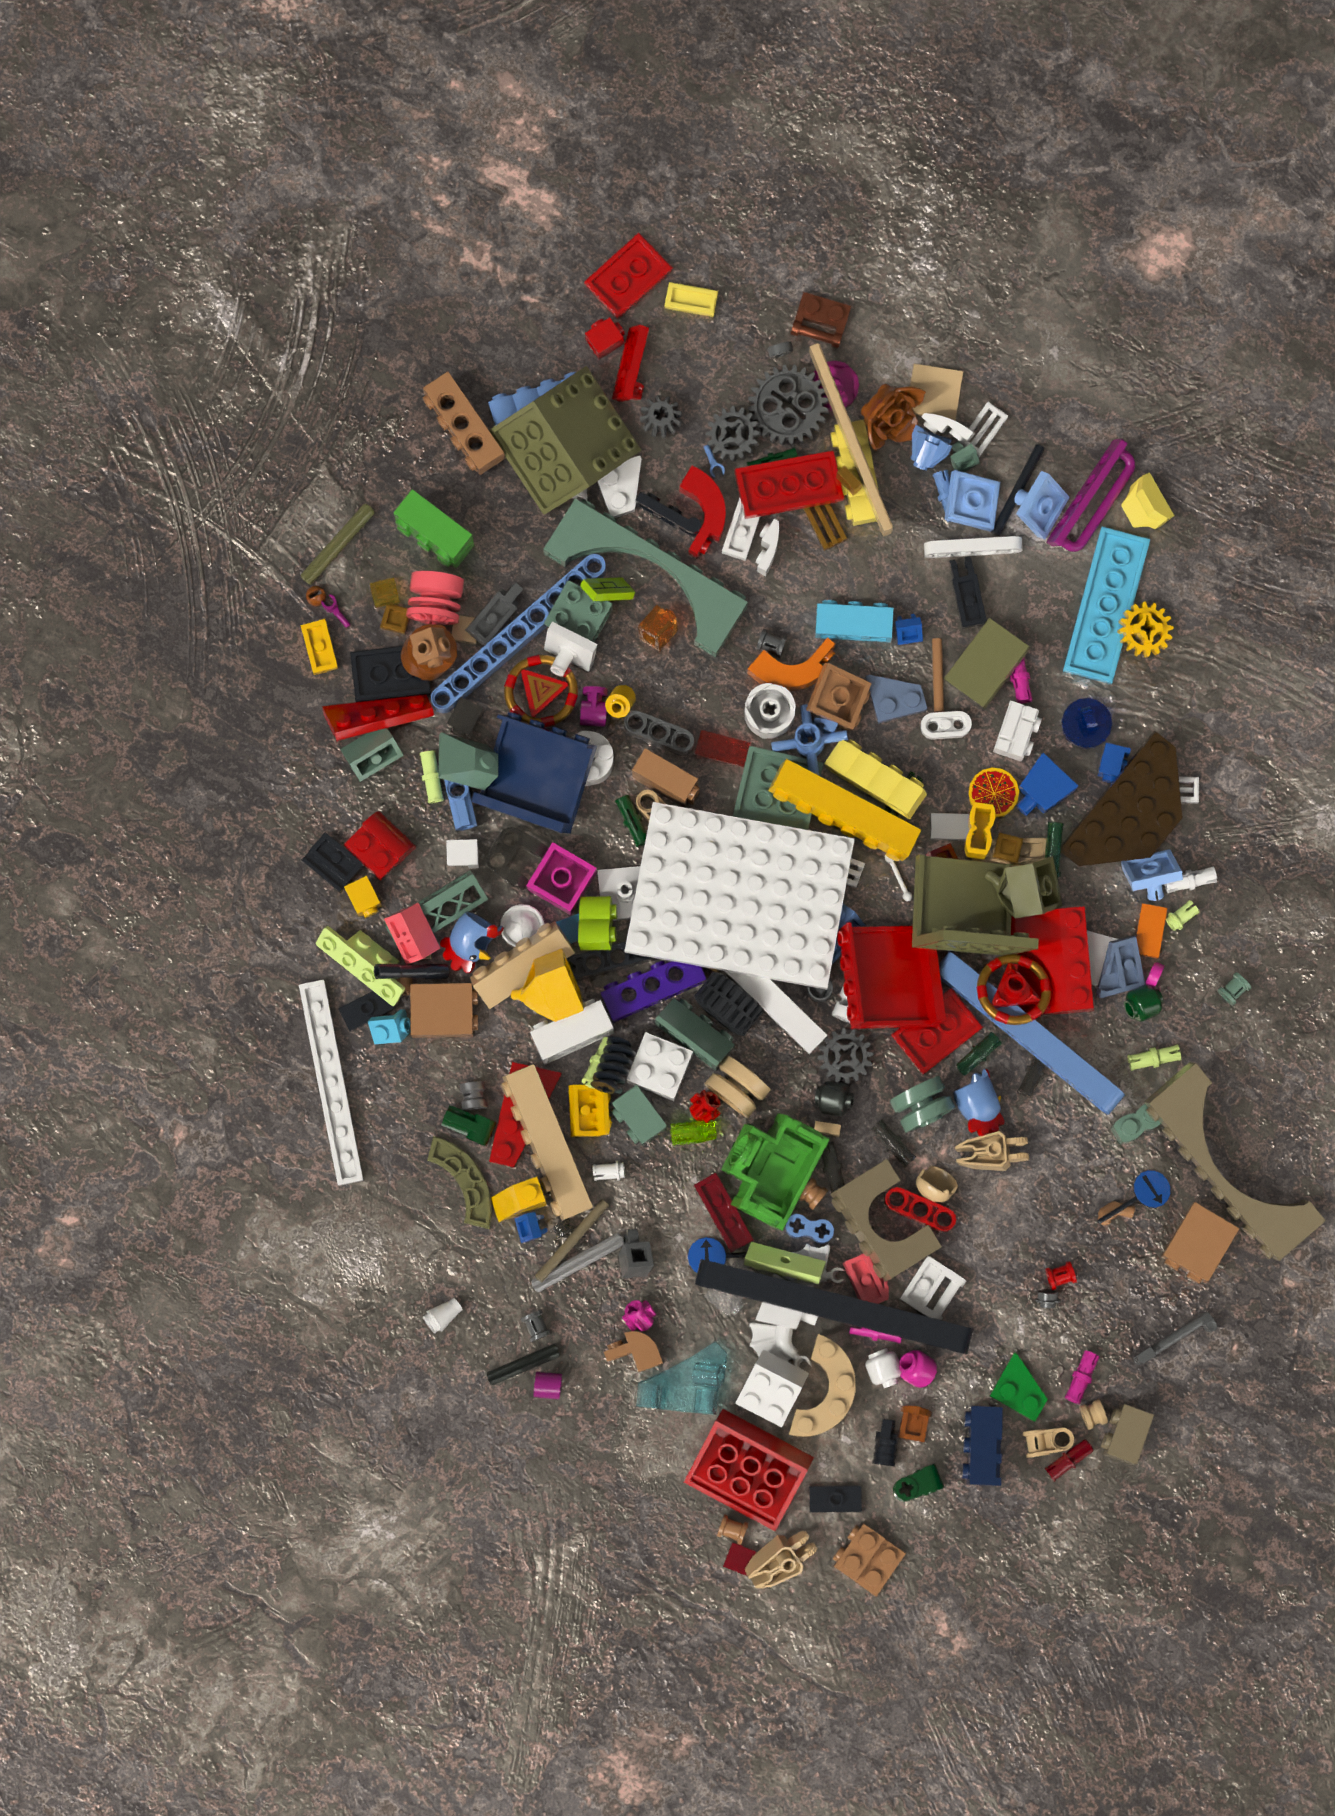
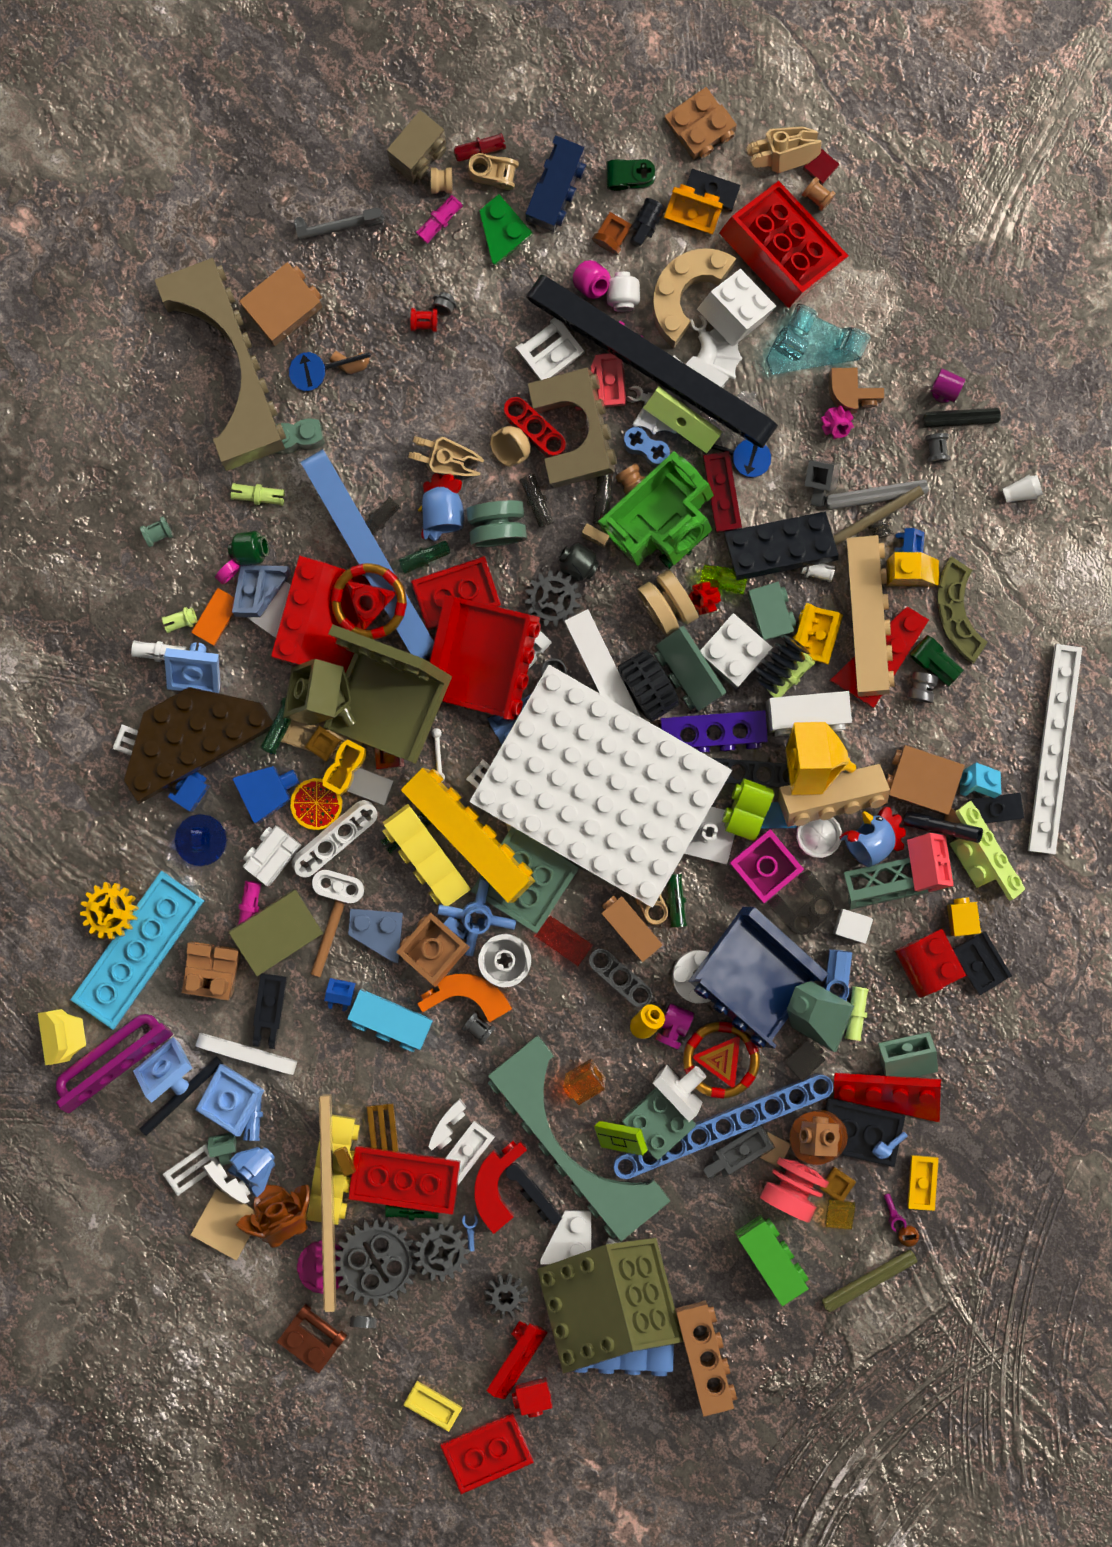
camera: 165 degrees left, 5 degrees up
none -> medium nougat hips [182,941,241,1000]
none -> white beam [292,800,378,877]
none -> light orange bracket [664,184,723,235]
none -> black plate [724,511,839,581]
none -> medium blue hand [872,1132,908,1159]

